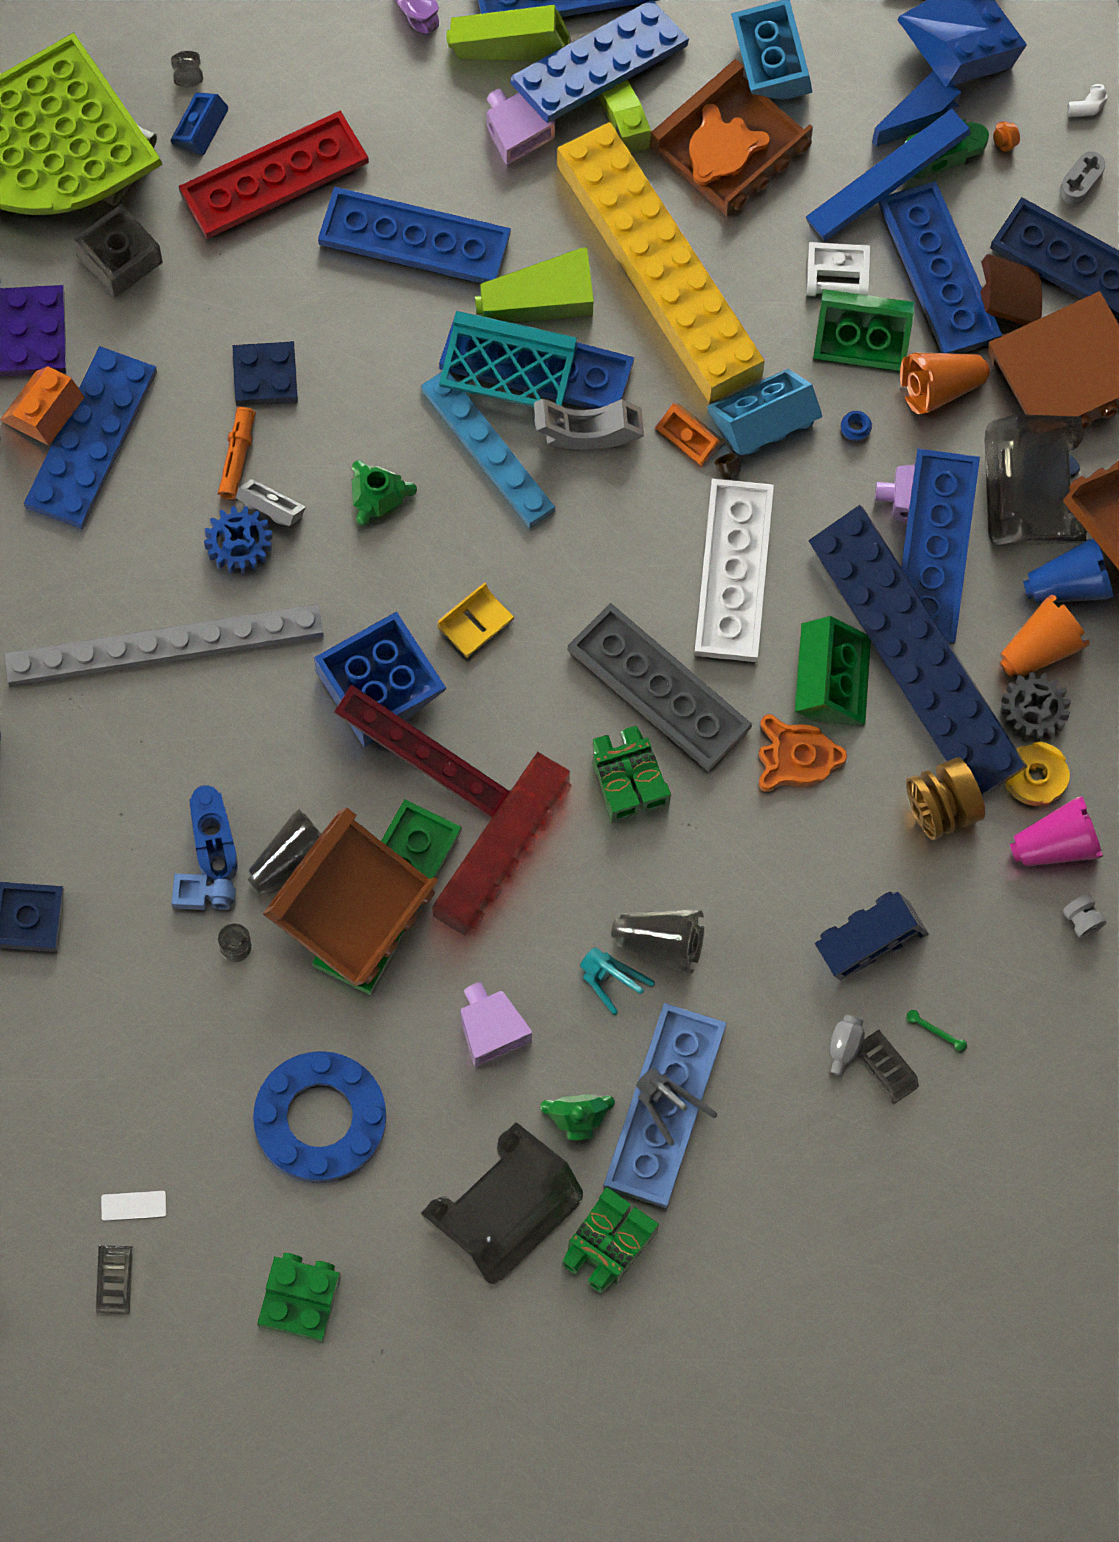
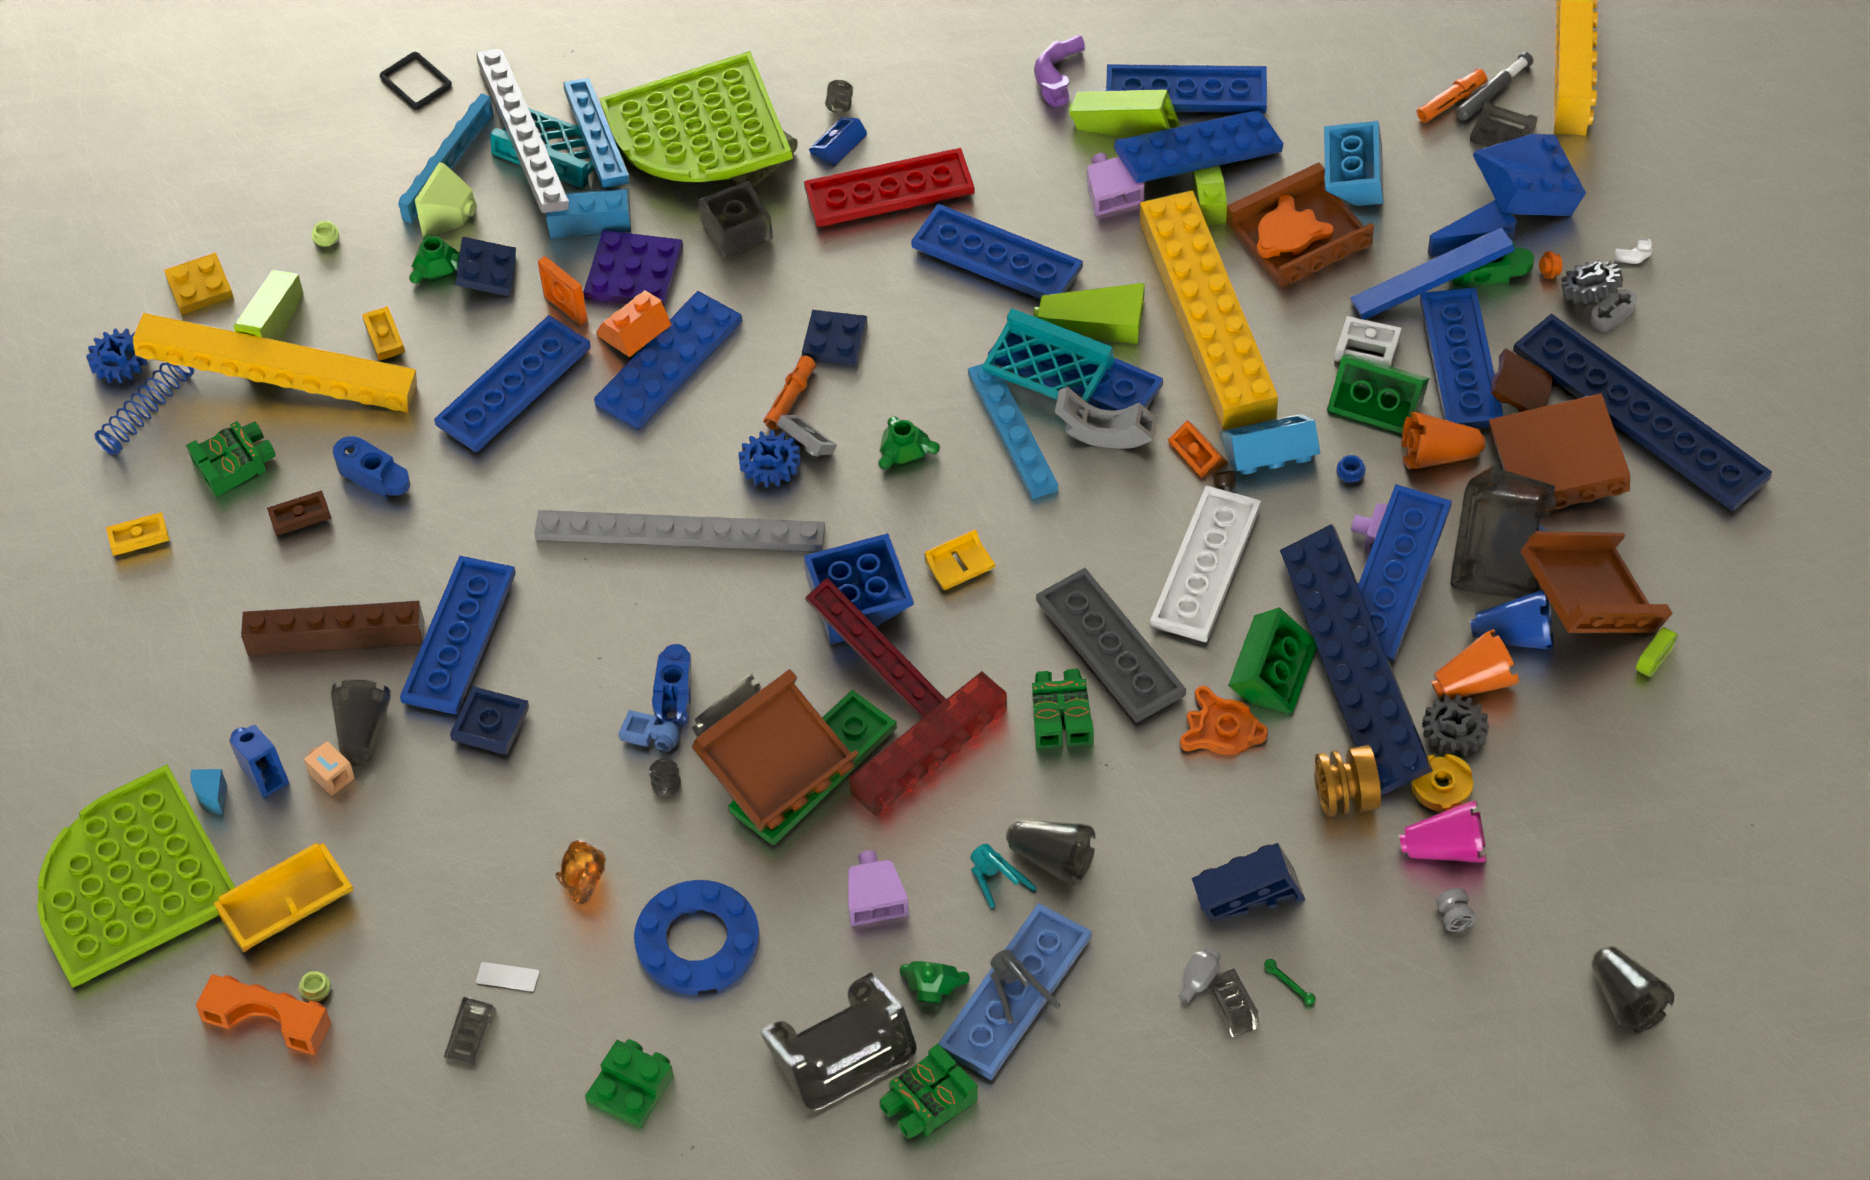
camera: 20 degrees right, 15 degrees down
none -> clear orange hair [555,840,606,904]
none -> dark grey gear [1561,260,1623,304]

